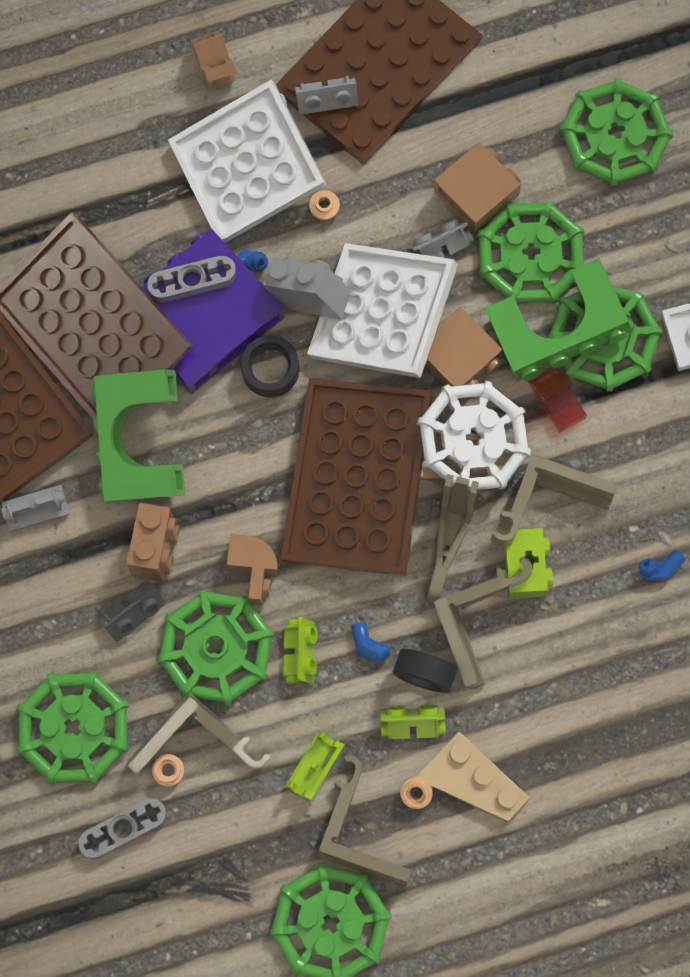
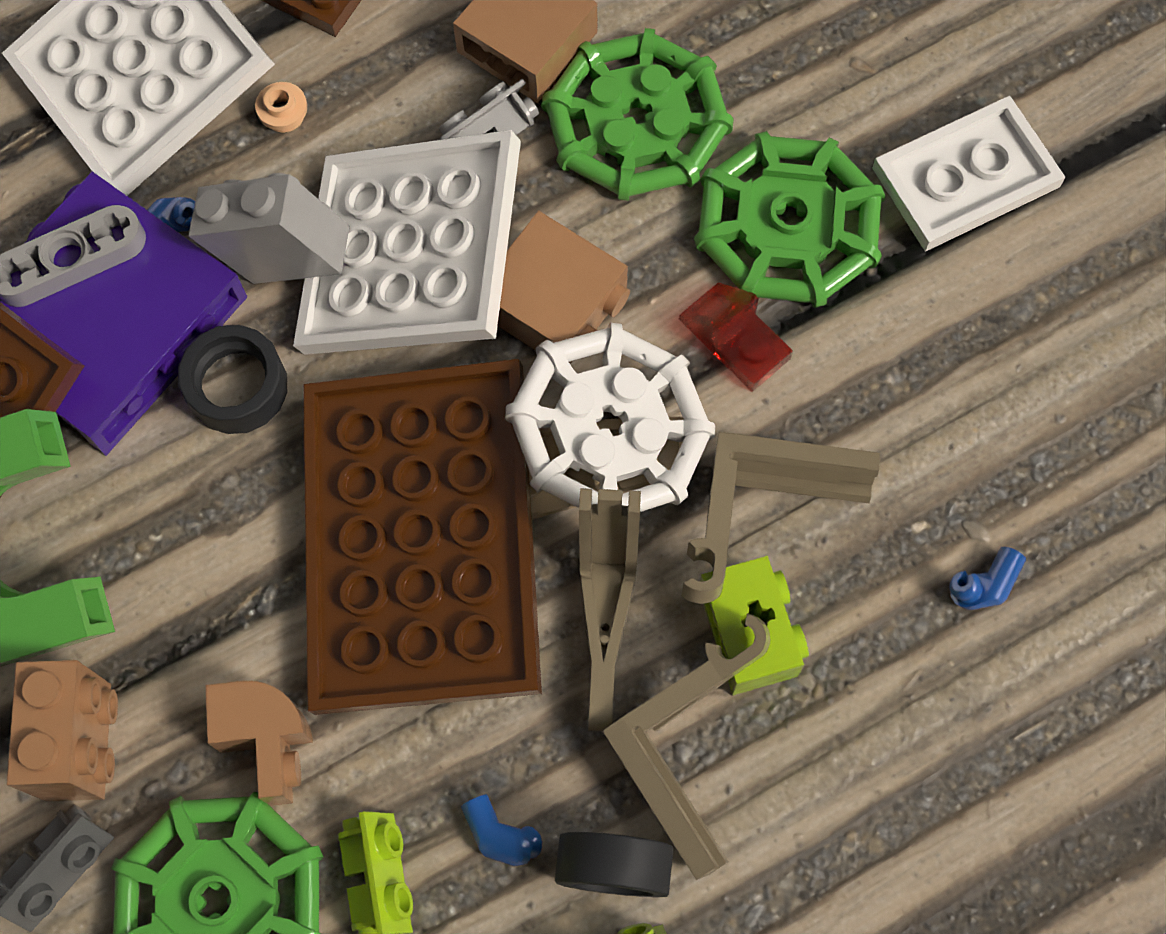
camera: 15 degrees left, 5 degrees down
bright green arch [485,258,631,382] -> none

